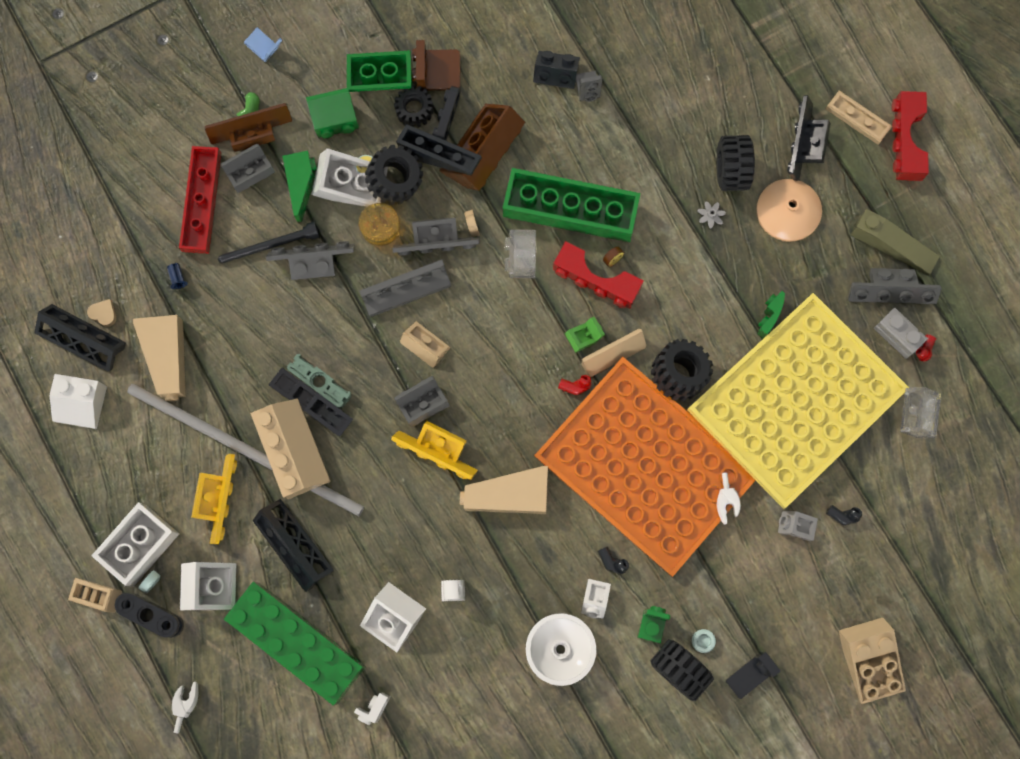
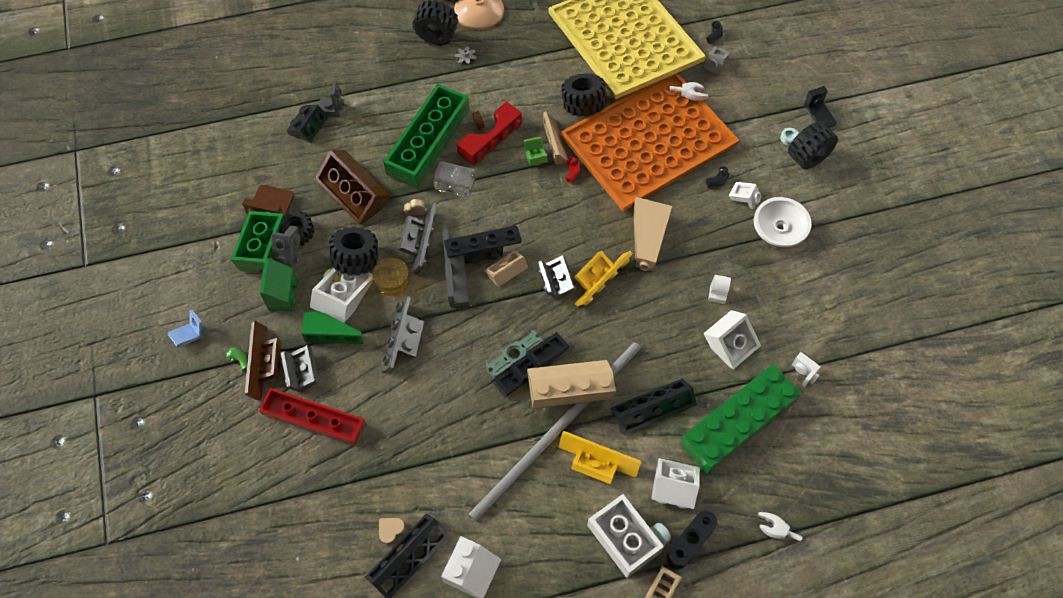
camera: 80 degrees left, 15 degrees down
tan slope [133,315,186,401] -> none
dark blue piece [167,263,188,289] -> none
black piece [218,221,320,263] -> none
black slope [396,124,482,176] -> none
black plate [432,86,461,141] -> none
green bracket [637,606,671,643] -> none
green slope [757,291,785,339] -> none
tan slope [839,618,906,704] -> none
none -> dark grey bracket [271,226,301,268]
none -> black bracket [444,226,522,264]

